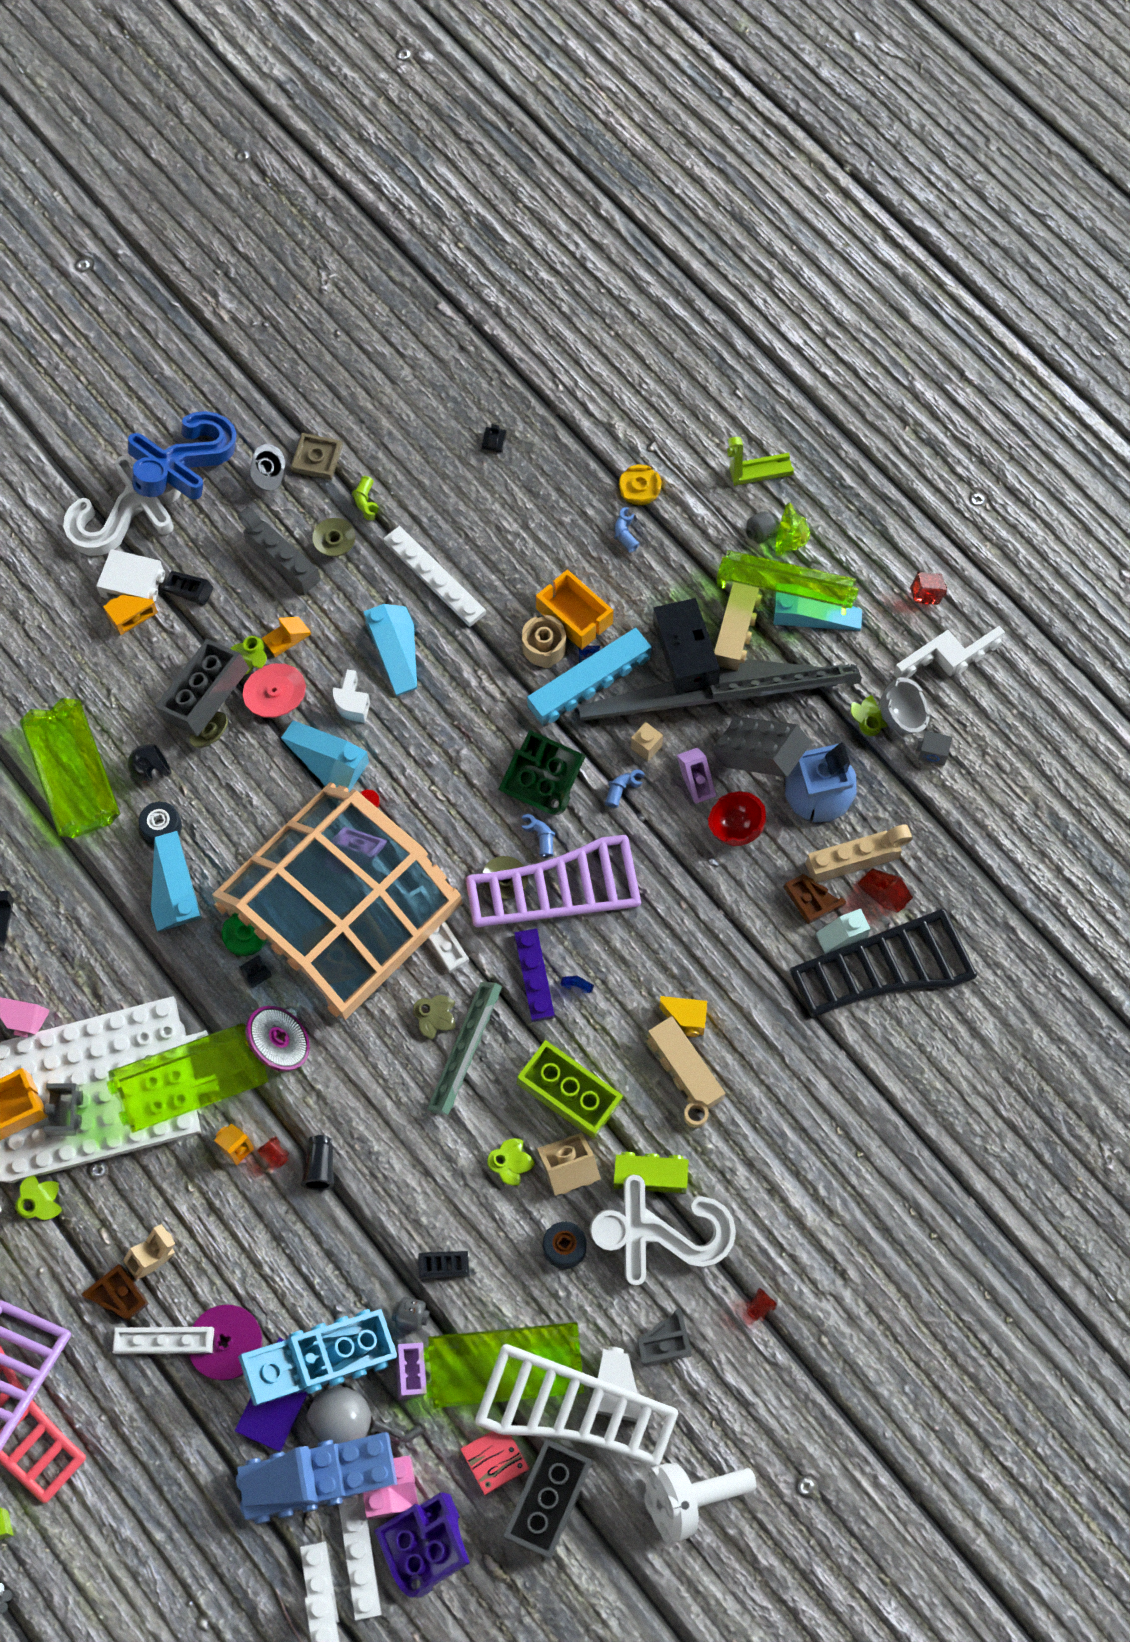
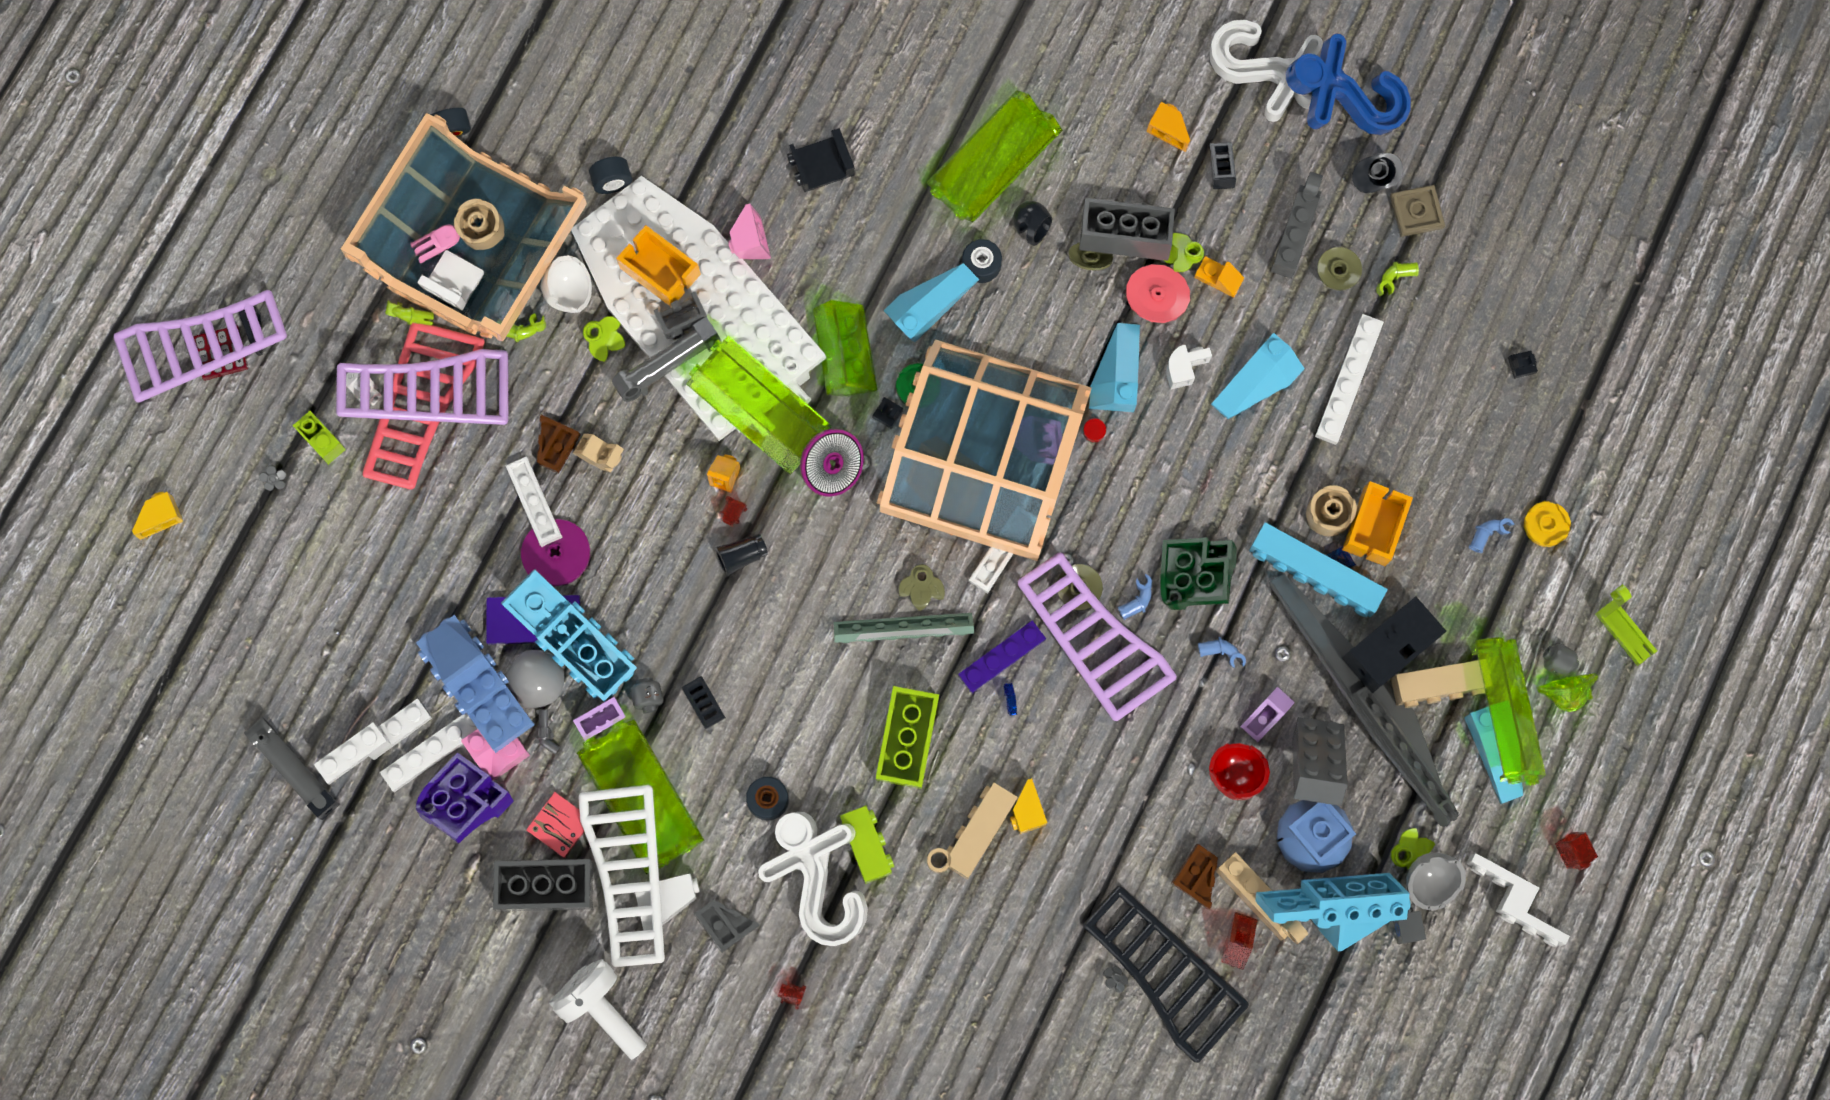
camera: 60 degrees right, 10 degrees up
white panel [96,549,165,601] -> none
lime plate [487,1138,535,1186] -> none
tan slope [537,1133,601,1196] -> none
tan brick [631,722,663,761] -> none
light aqua slope [815,909,870,954] -> none
black slope [825,743,850,776] -> none
none -> dark grey piece [612,317,723,402]
none -> clear neon green slope [813,300,878,397]
none -> dark grey plant [1103,966,1128,993]
none -> medium azure wedge [1255,873,1410,951]

